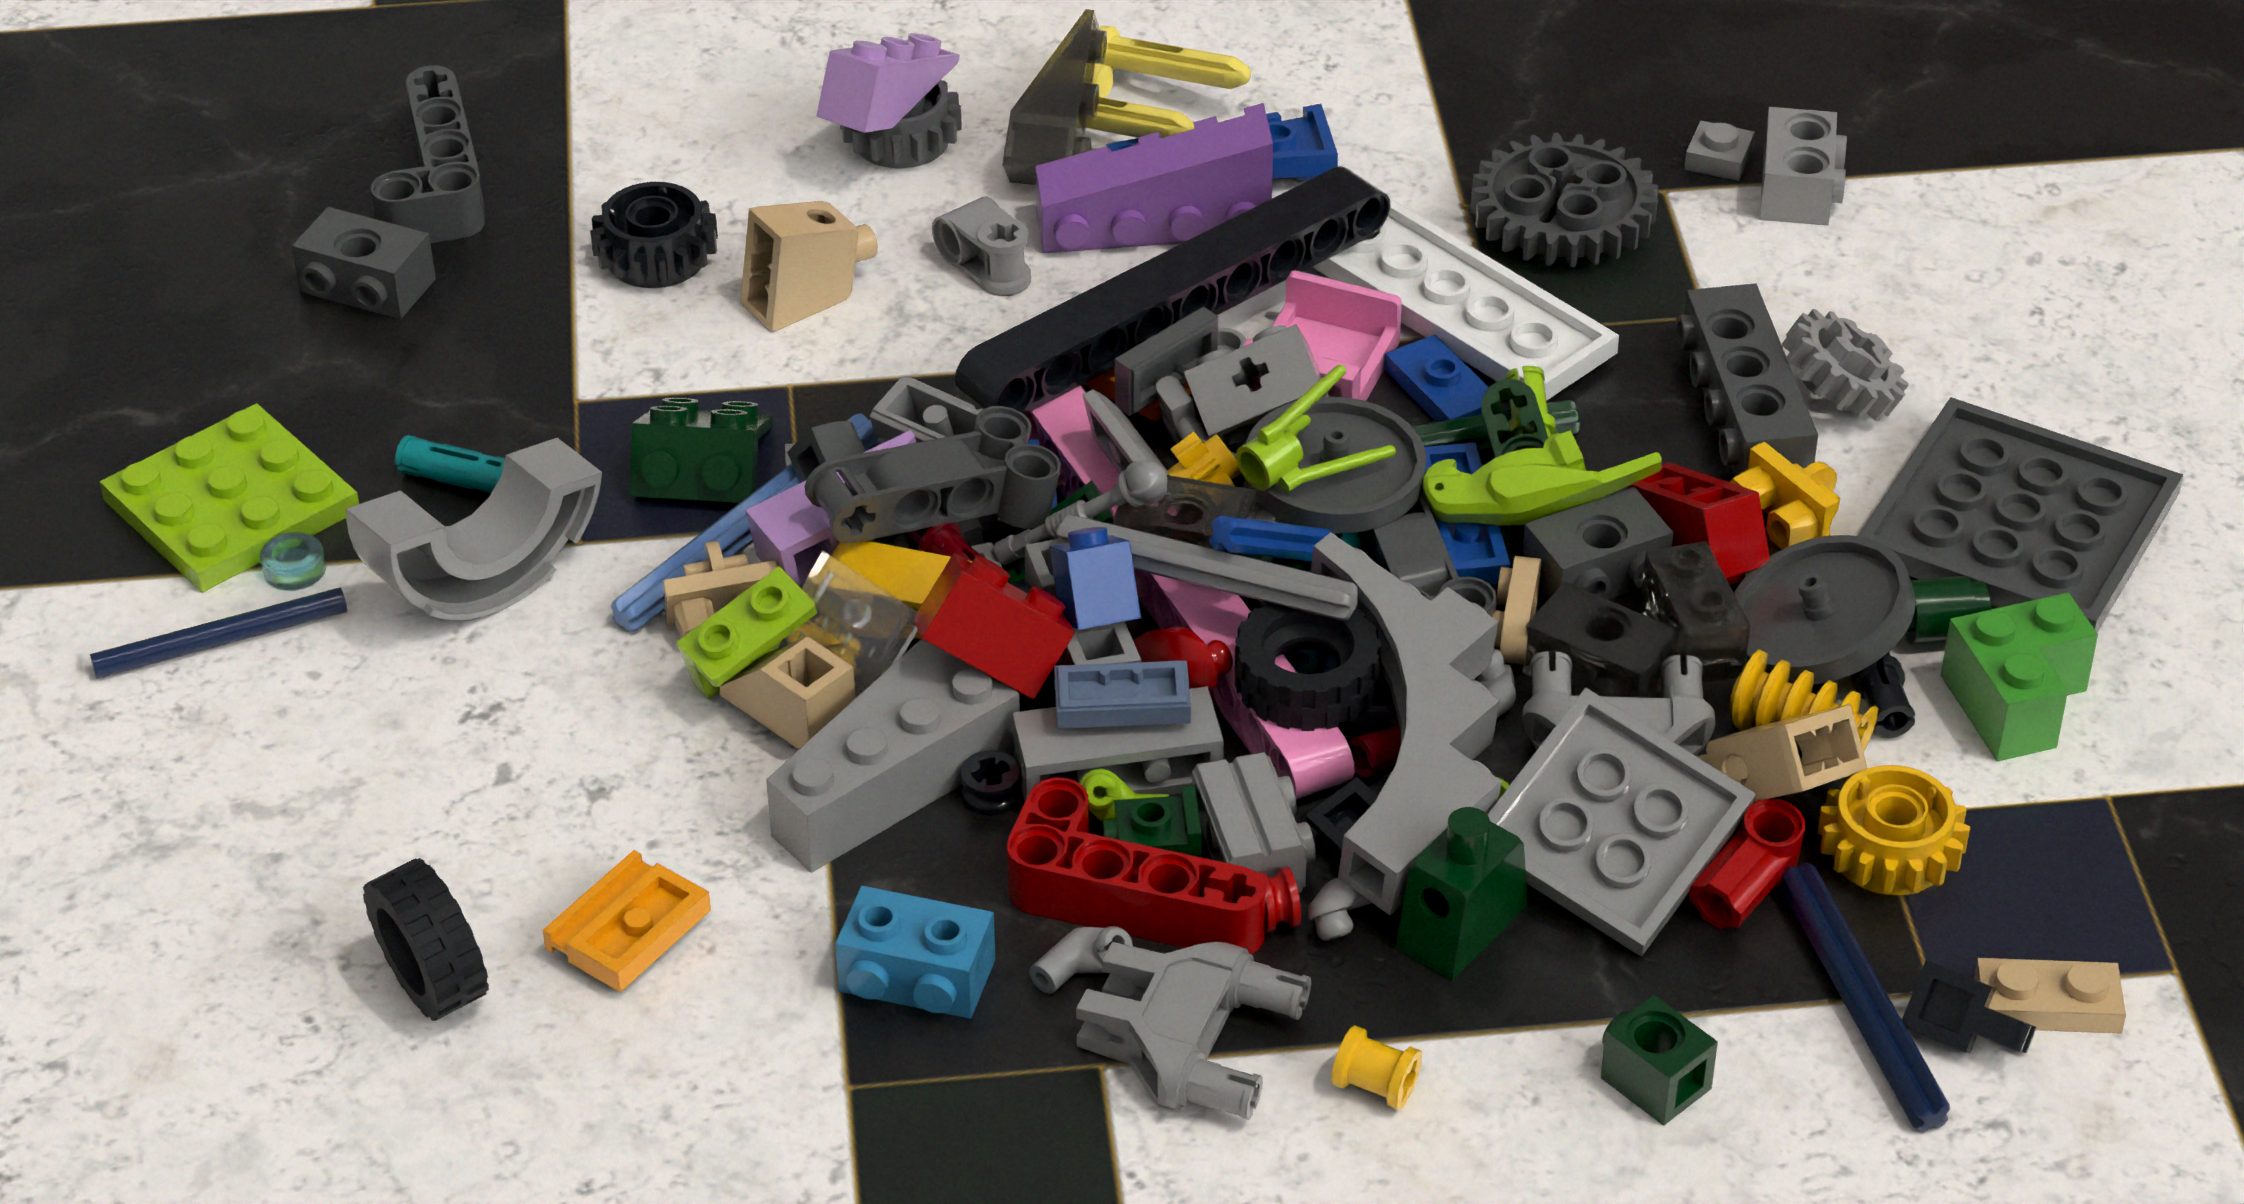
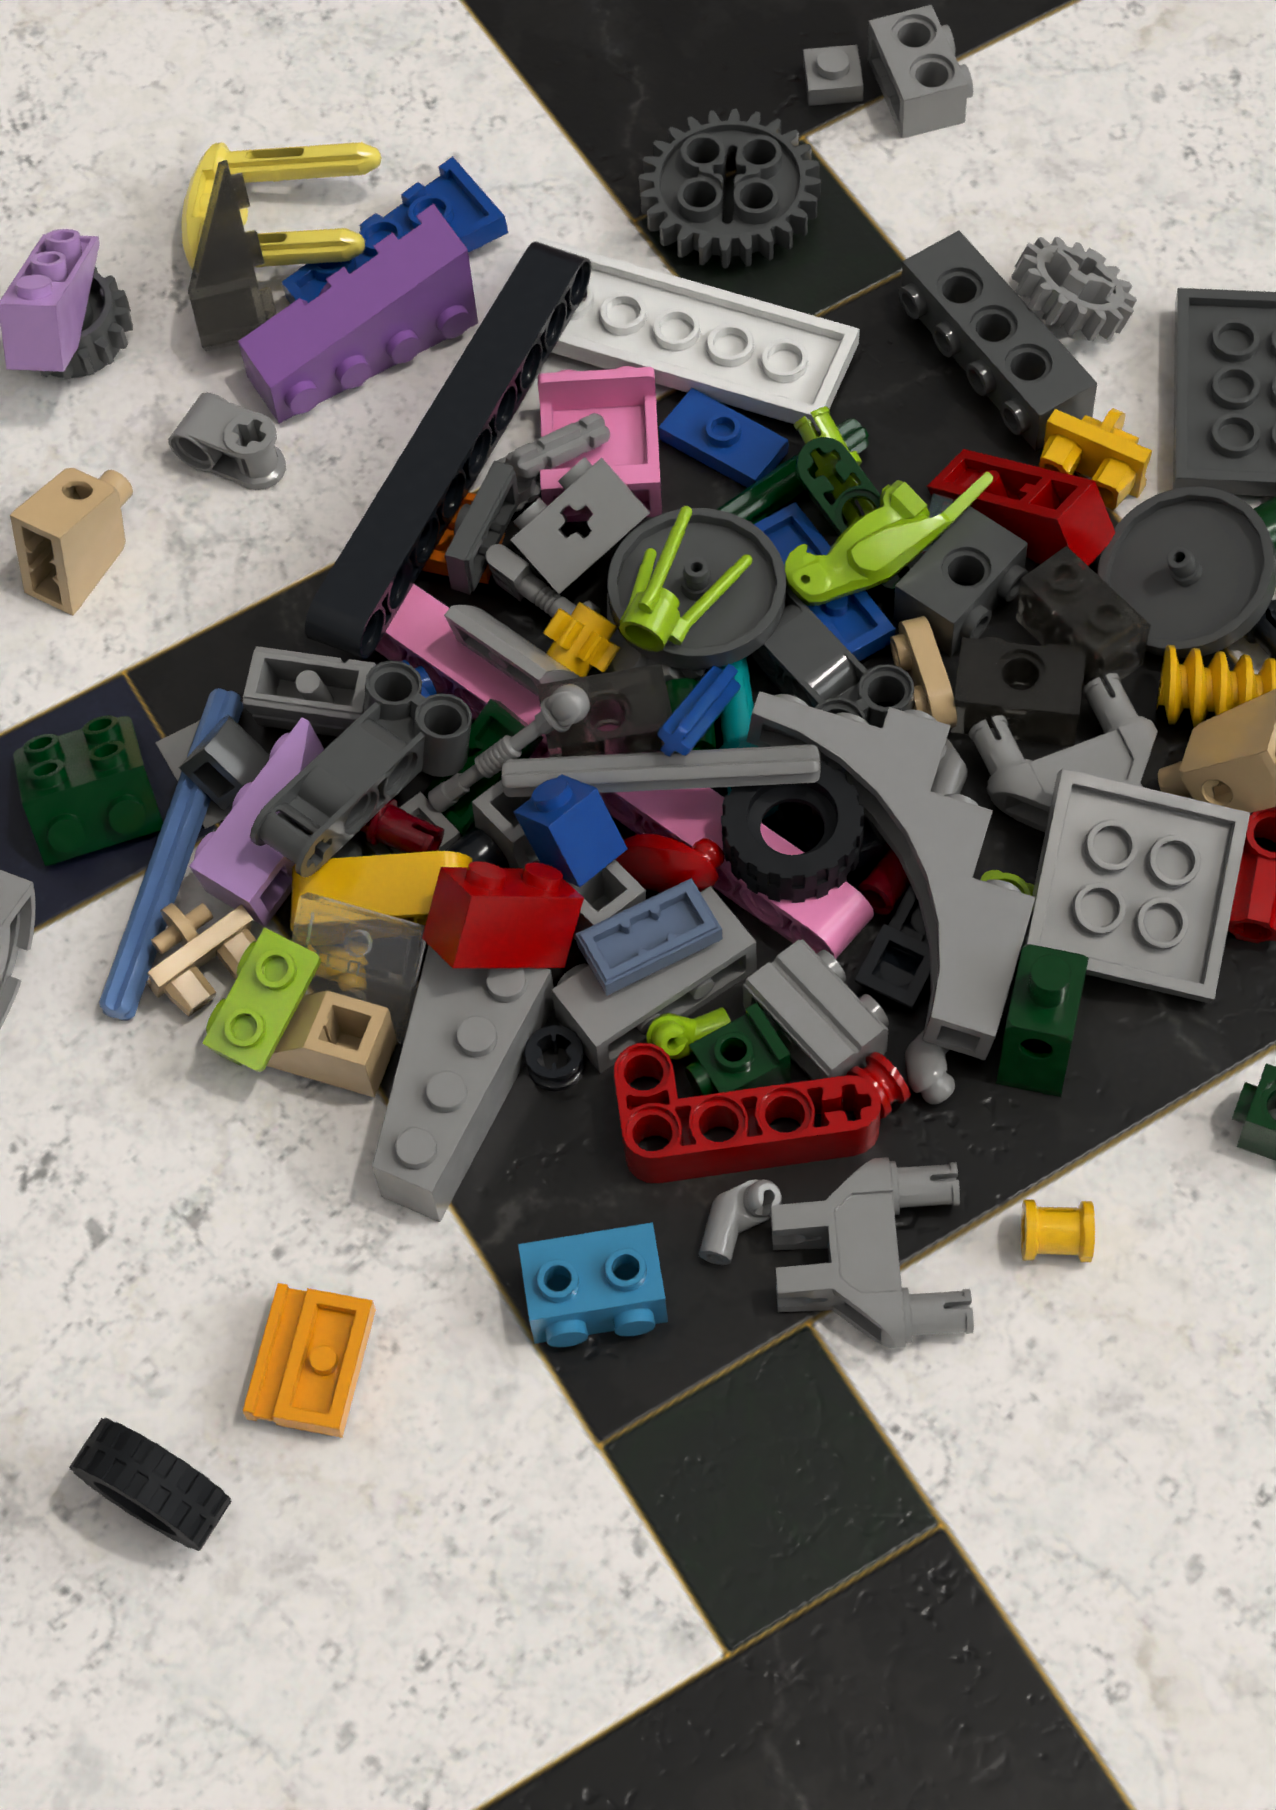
camera: 20 degrees left, 20 degrees up
none -> light grey axle [506,413,610,483]

